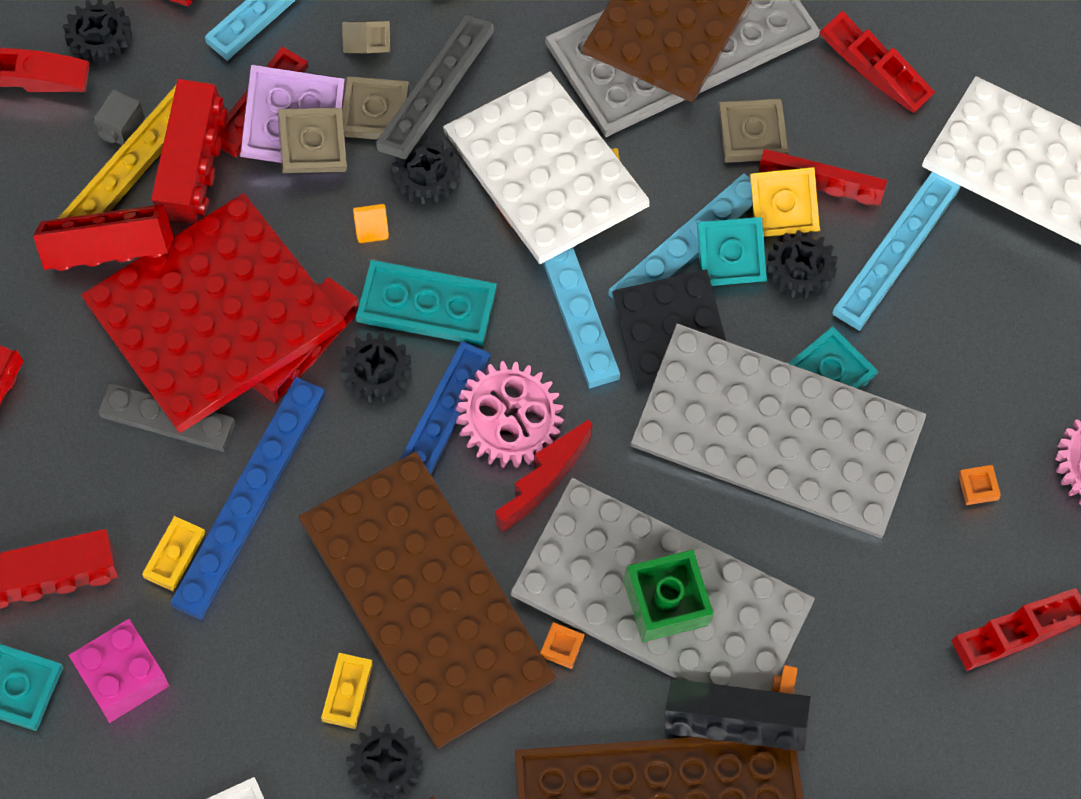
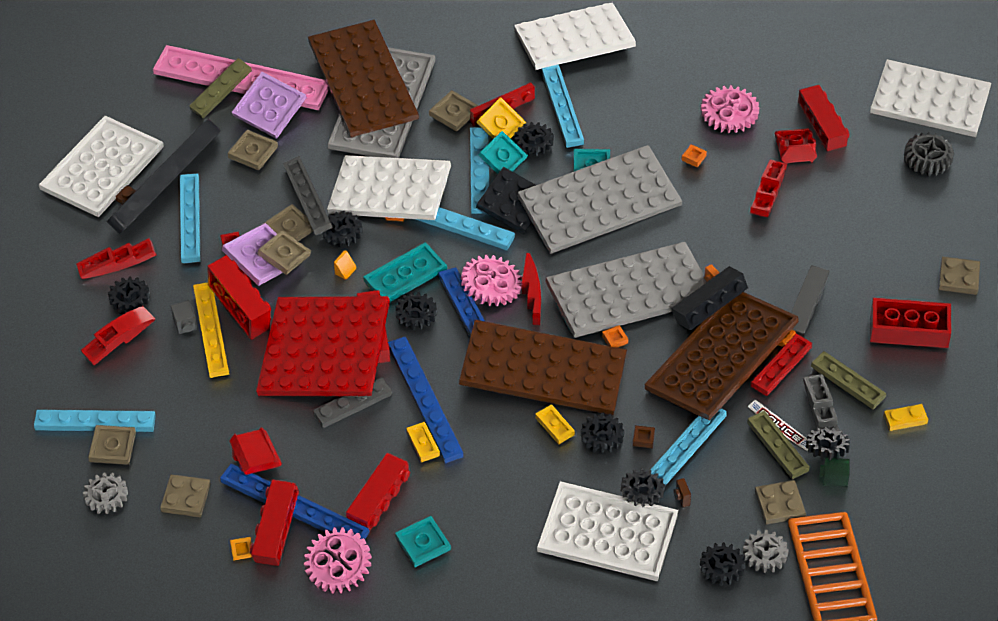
camera: 45 degrees left, 15 degrees down
red brick [33,204,174,271] -> none
dark pink brick [68,619,169,723] -> none
dark tan panel [342,21,390,53] -> none
green brick [623,550,714,643] -> none
red slope [820,10,935,113] -> none

